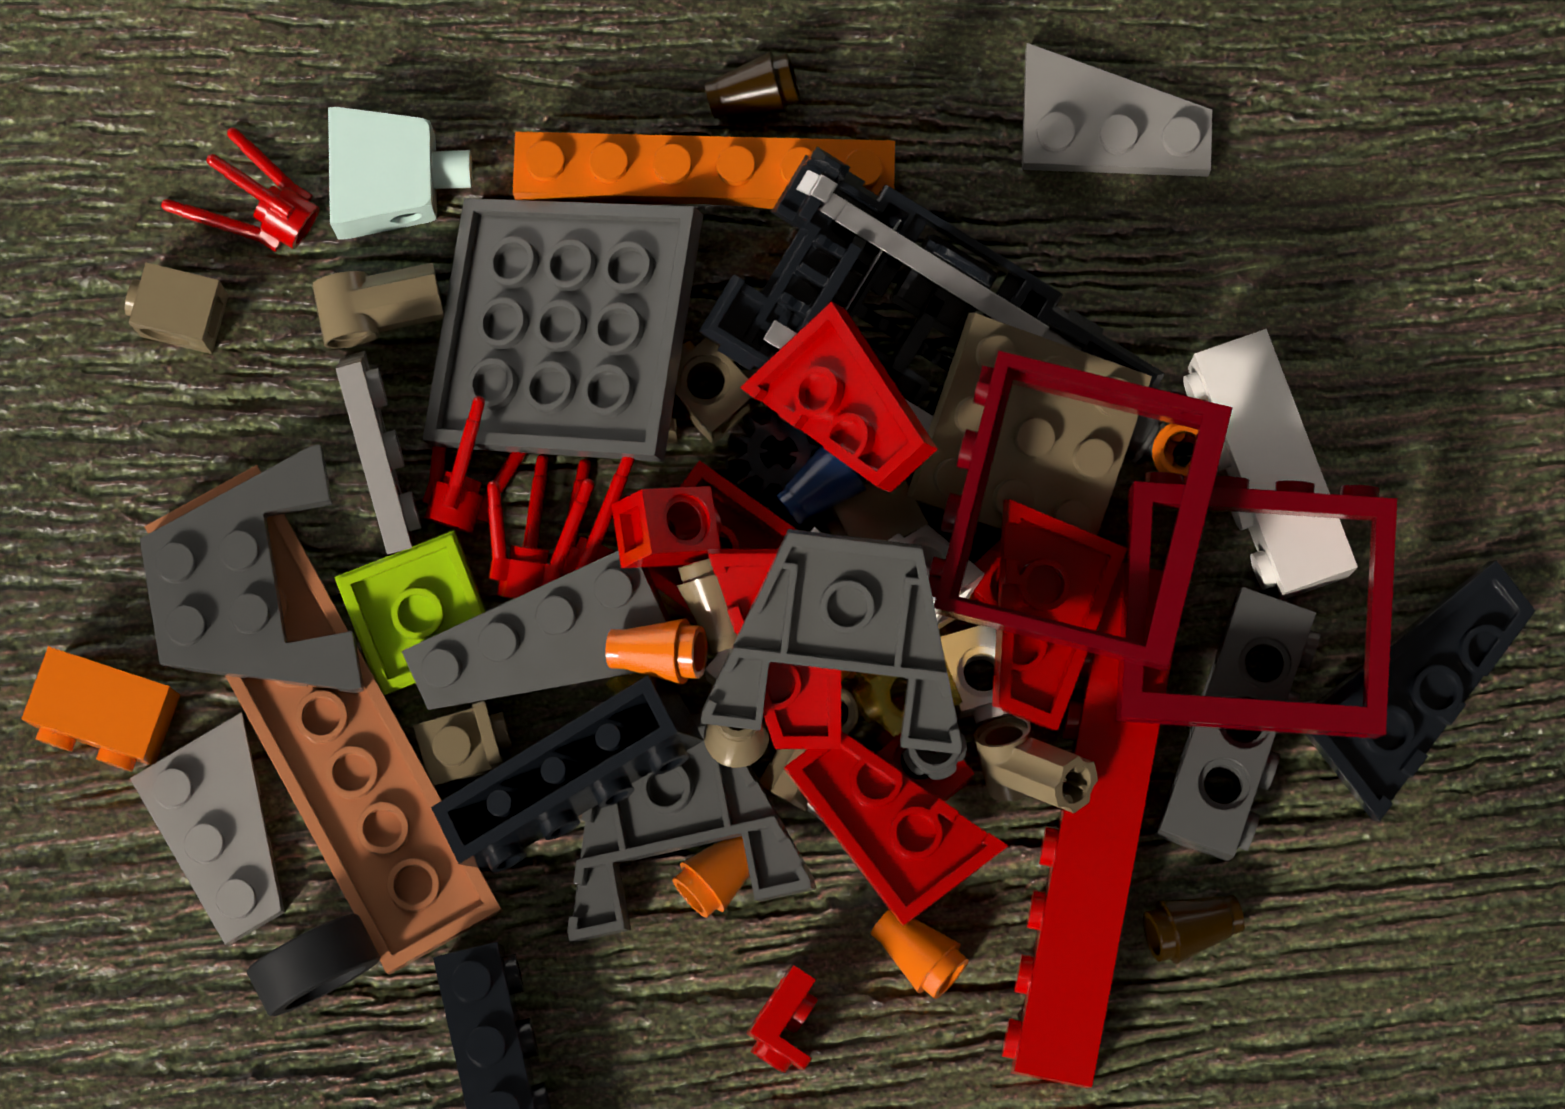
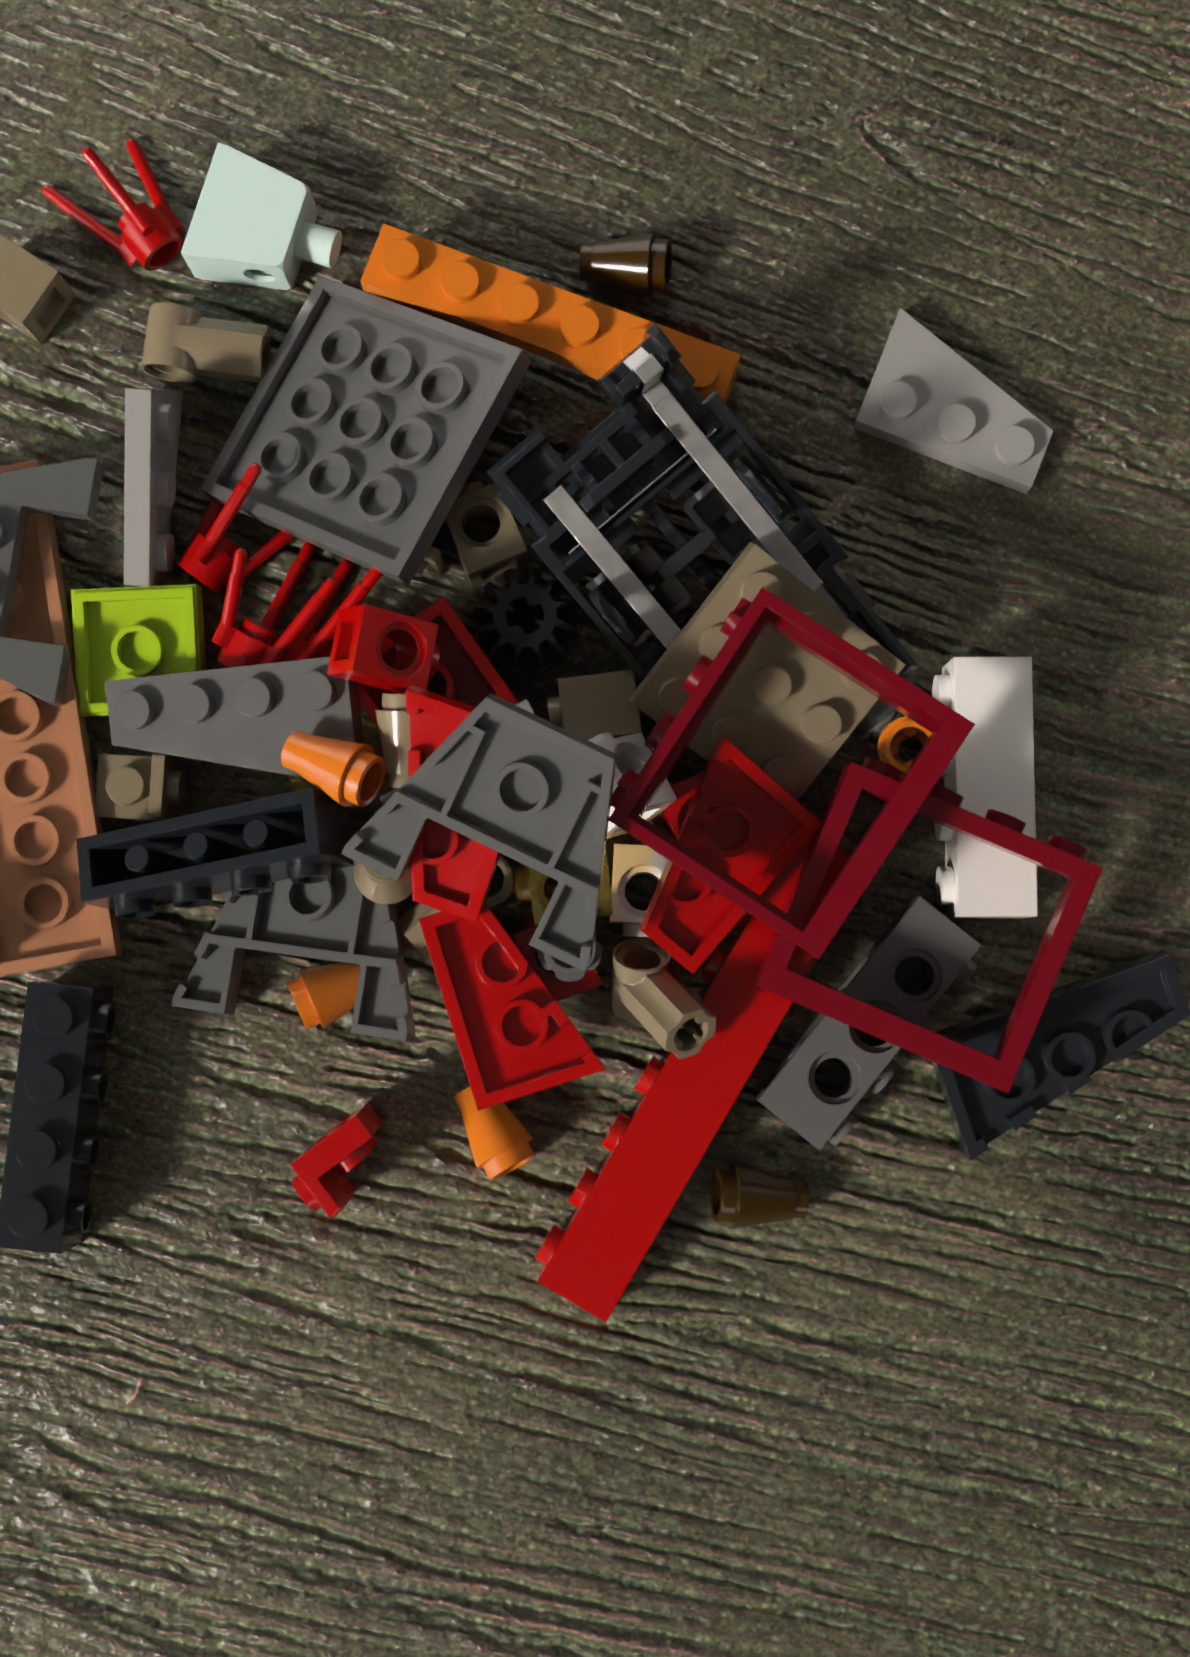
camera: 20 degrees right, 5 degrees up
red wing [740,302,938,493] -> none
dark blue cone [776,445,868,526] -> none

